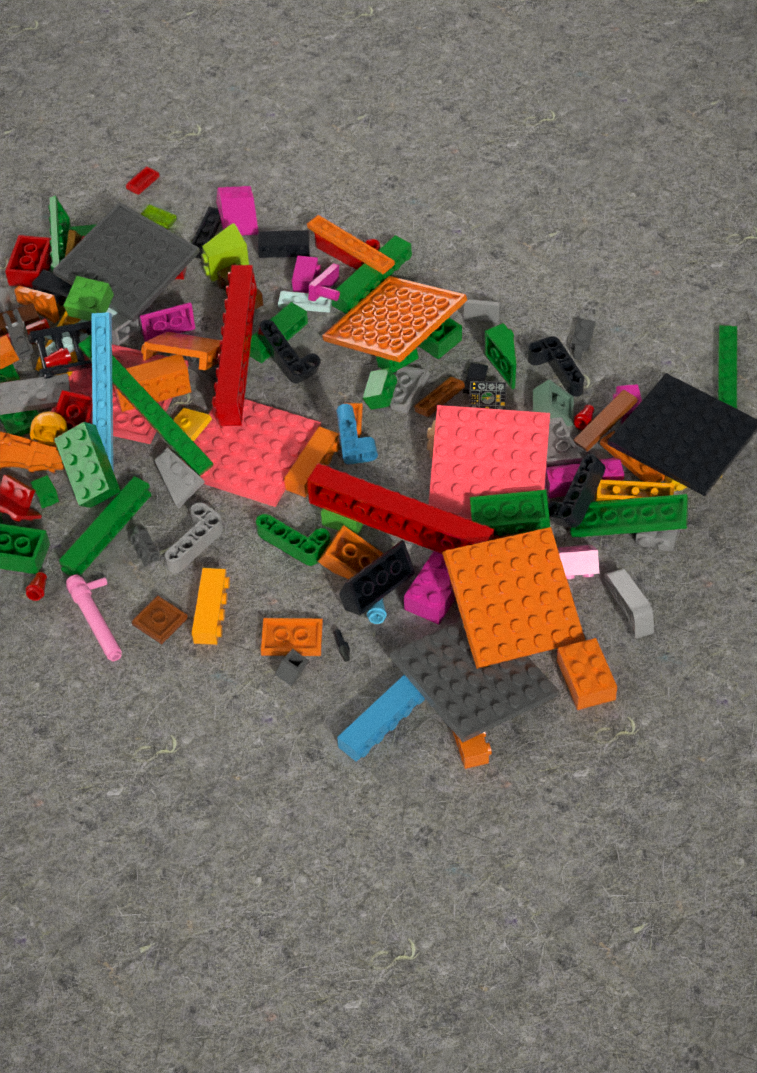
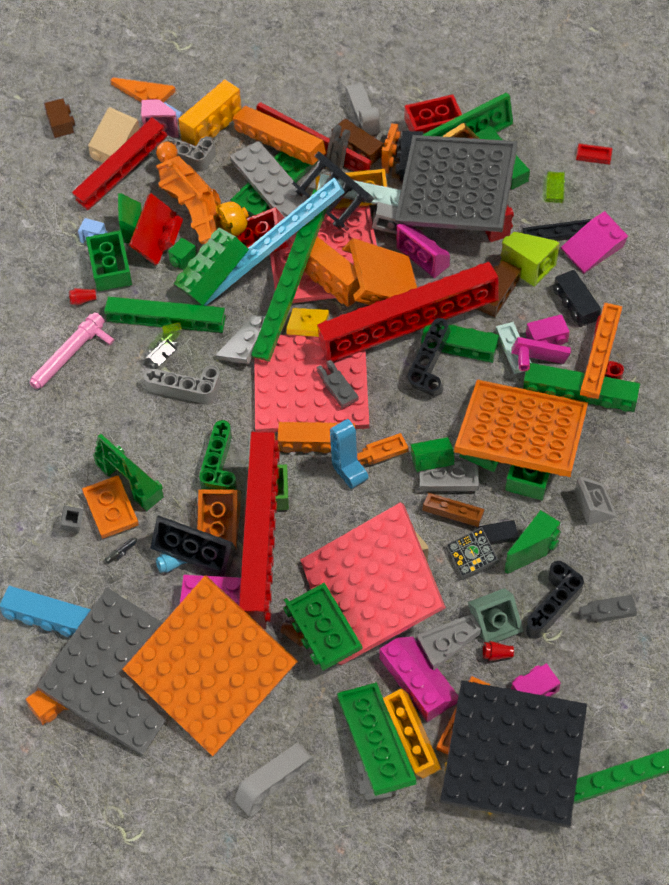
camera: 65 degrees right, 5 degrees up
red cone [44,347,72,368] -> none
bright green brick [63,276,114,321] -> none
dark orange plate [132,596,188,645] -> none
light orange brick [192,568,230,645] -> none
black beam [548,454,606,528] -> none
slope [557,544,599,579] -> none
orange brick [557,638,617,710] -> none
dark orange tile [573,390,638,452] -> none
none -> green wedge [93,434,164,512]
none -> clear neon green tile [162,323,182,337]
none -> dark grey hinge [316,360,359,409]

